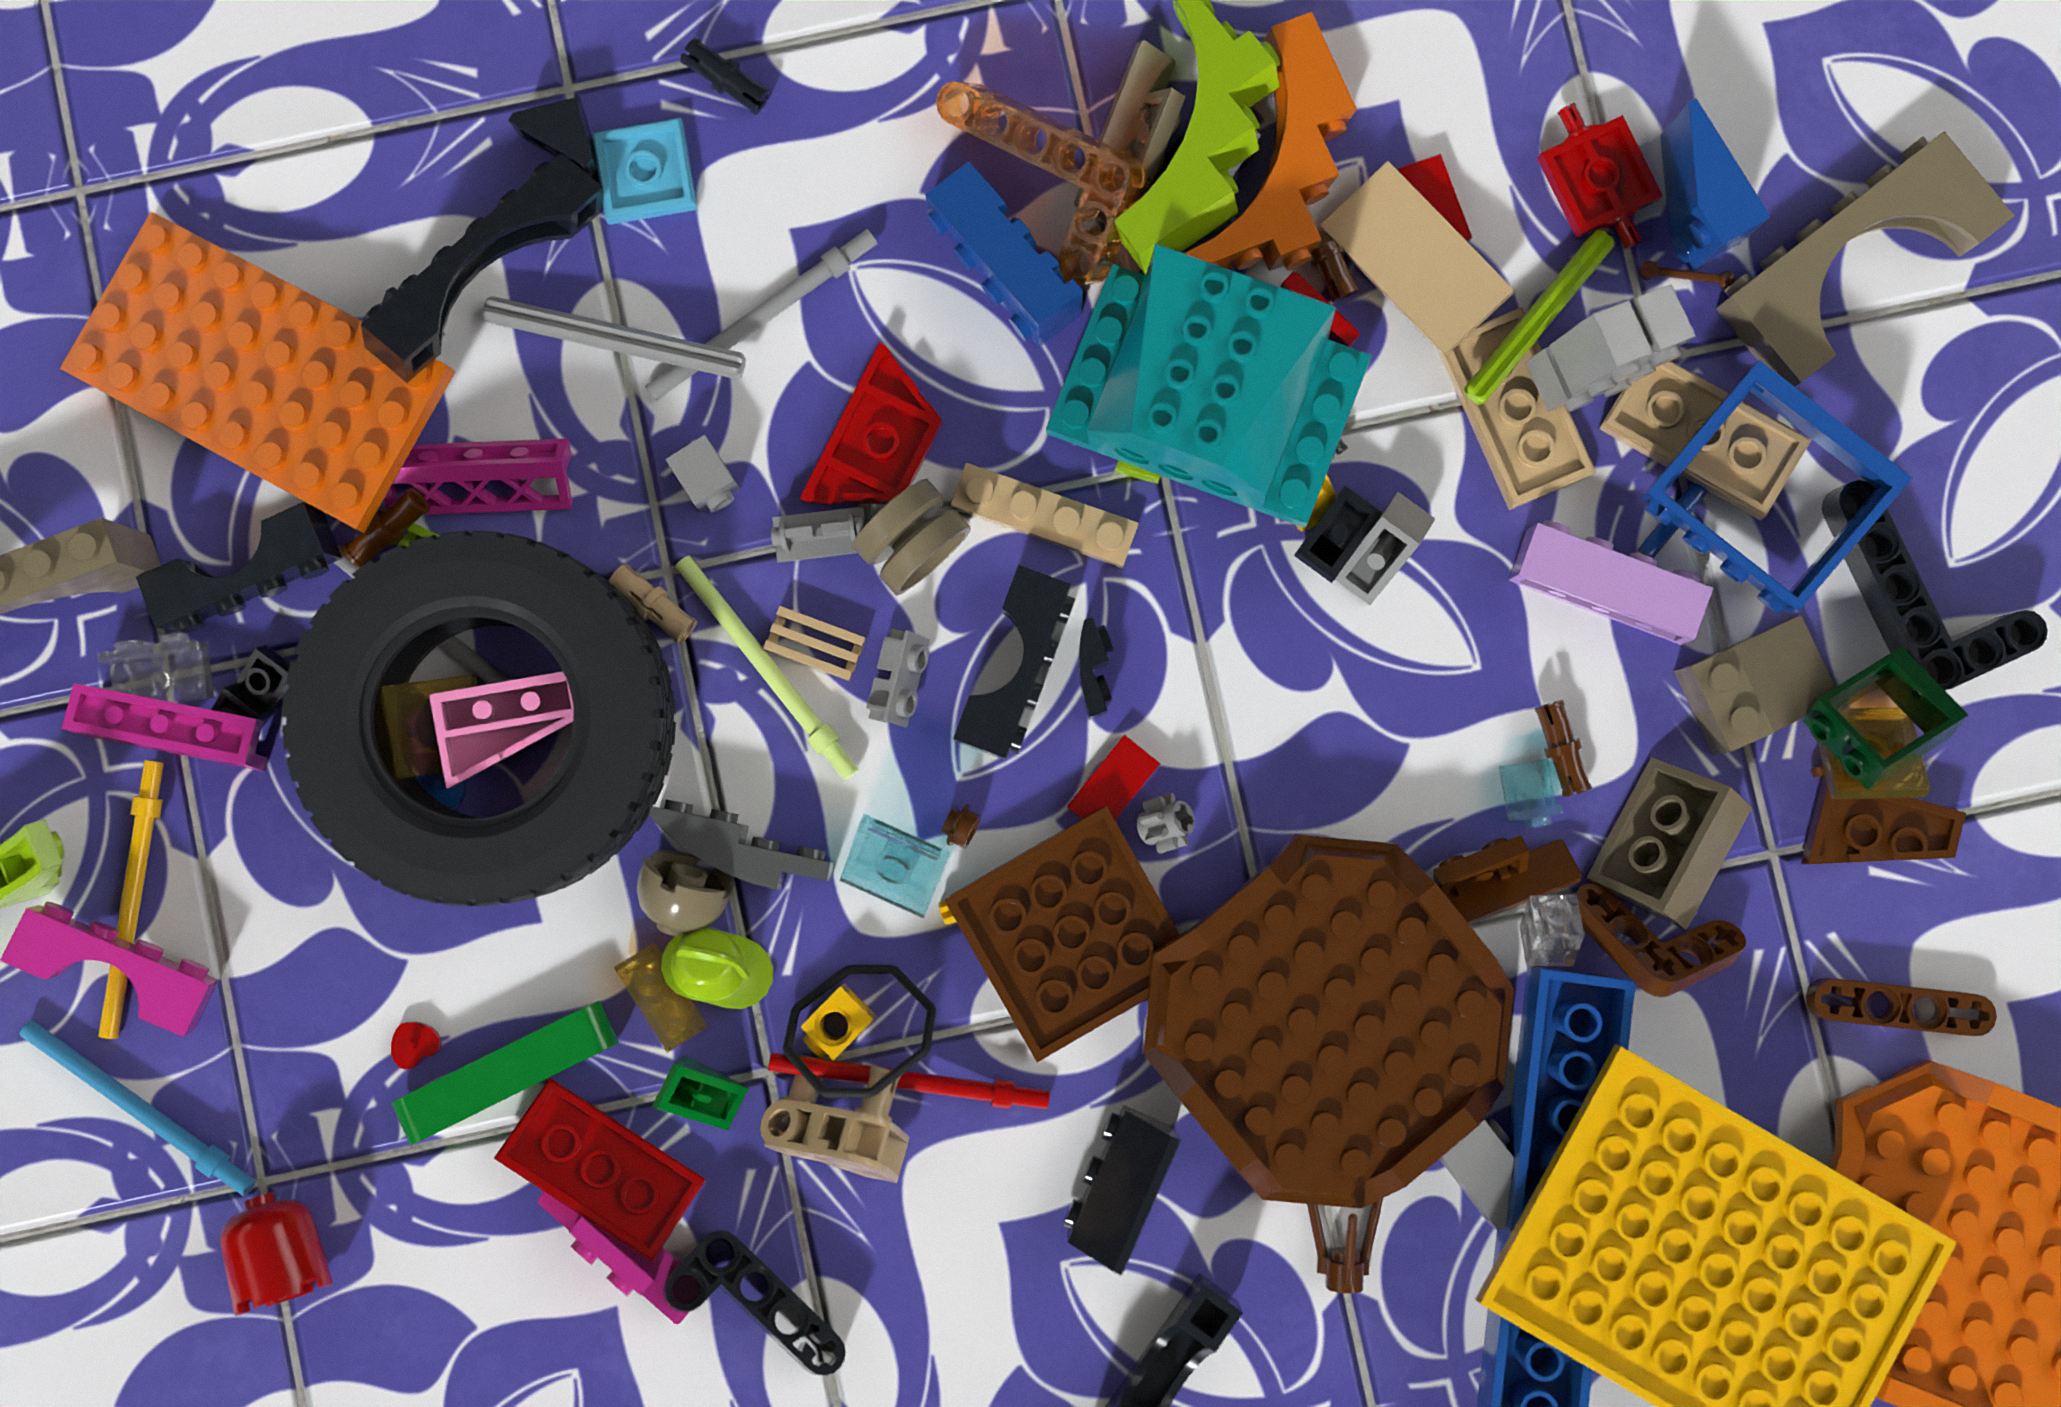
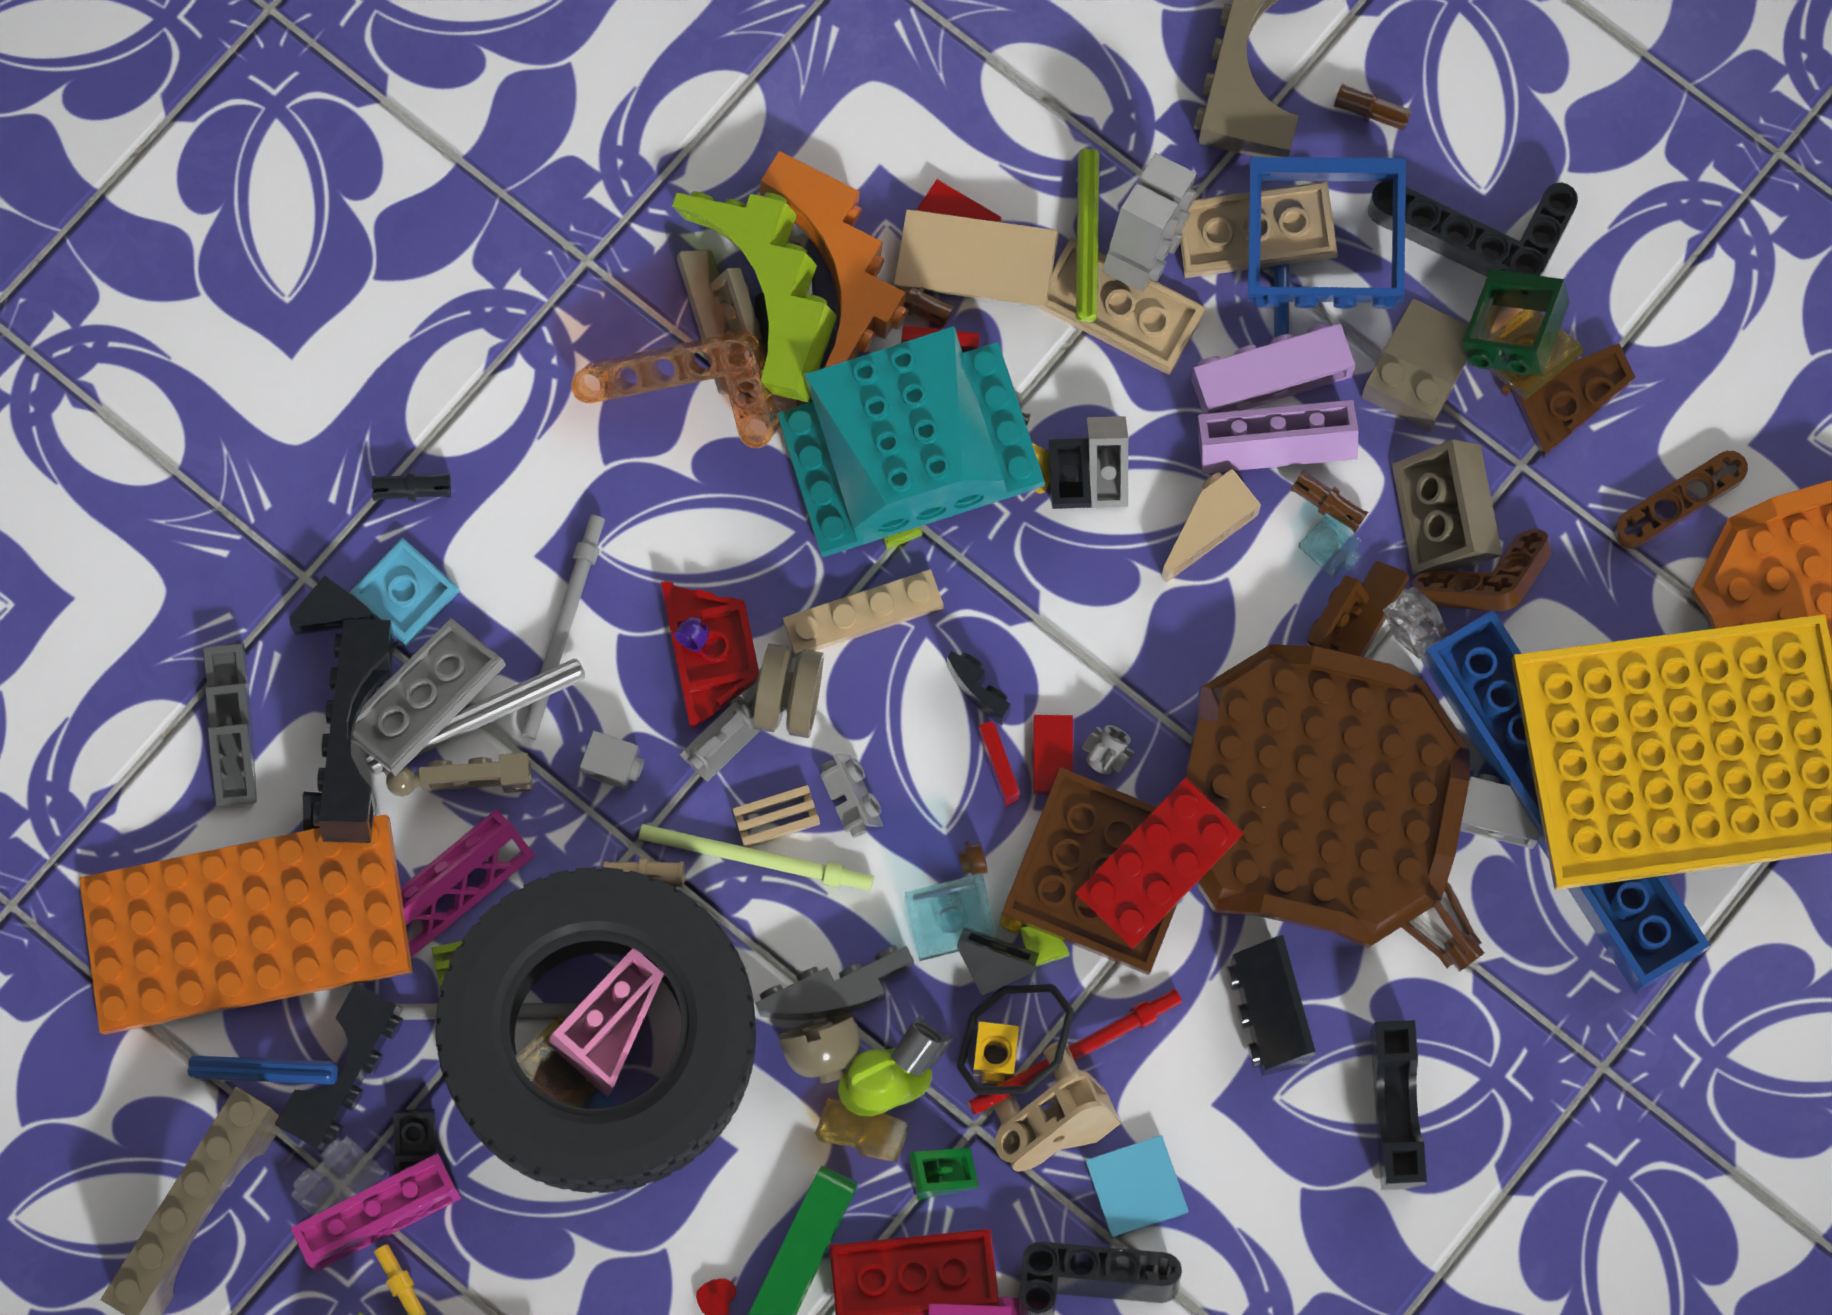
camera: 40 degrees left, 10 degrees down
reddish brown pin [343,488,430,568] -> none
blue wedge [925,161,1083,348] -> none
black arch [953,565,1076,760] -> none
red plate [1537,103,1663,250] -> none
reddish brown hinge [1638,260,1736,289] -> none
blue slope [1660,98,1771,271] -> none
none -> blue axle [187,1056,338,1085]
none -> dark grey slope [203,643,257,807]
none -> light grey tile [352,618,506,776]
none -> dark tan plate [386,753,532,797]
none -> dark purple hinge [674,617,709,652]
none -> dark grey piece [891,1014,953,1076]
none -> black slope [957,927,1039,996]
none -> red tile [978,721,1020,807]
none -> lime tile [1019,926,1070,967]
none -> red plate [1075,777,1245,949]
none -> medium azure tile [1085,1135,1189,1239]
none -> tan slope [1162,469,1261,583]
none -> lavender brick [1198,400,1359,474]
none -> reddish brown axle [1334,84,1411,130]

